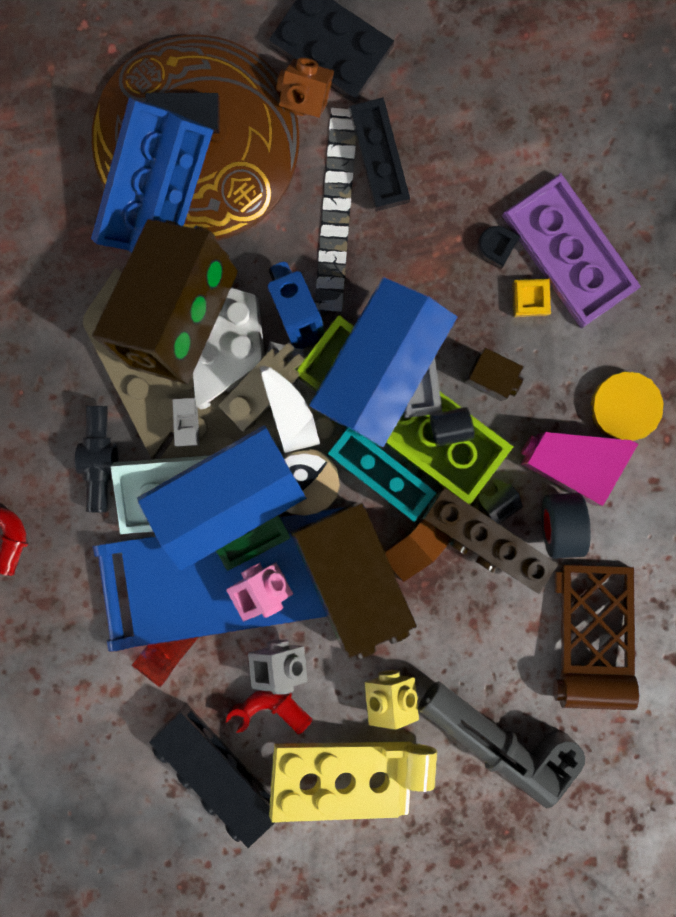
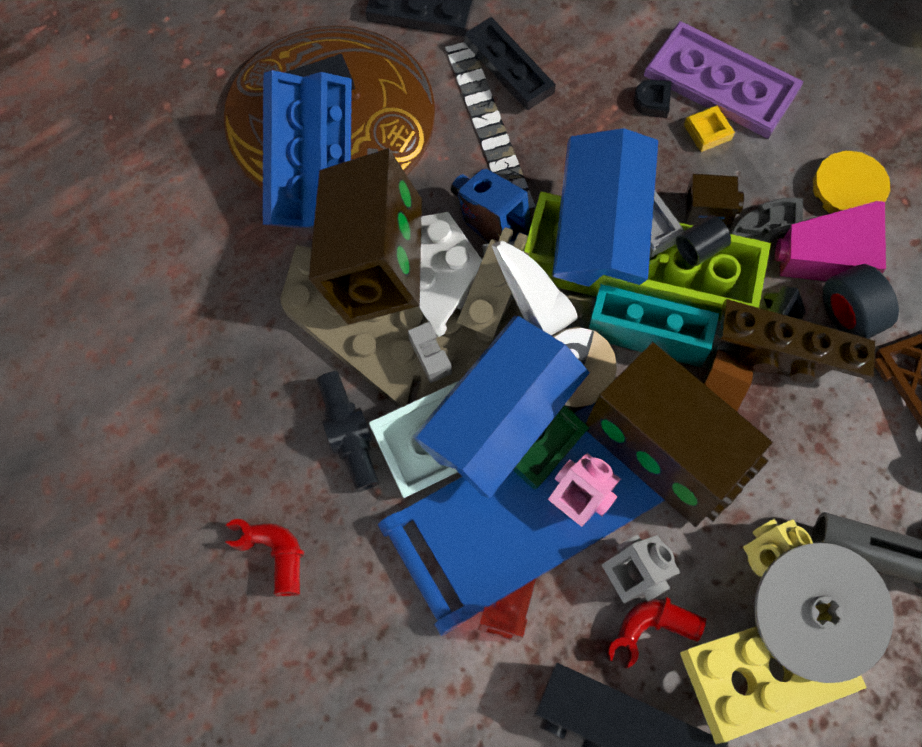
camera: 20 degrees left, 20 degrees down
dark orange brick [276,58,334,118] -> none
none -> dark grey tile [730,198,803,243]
none -> light grey piece [754,543,894,683]

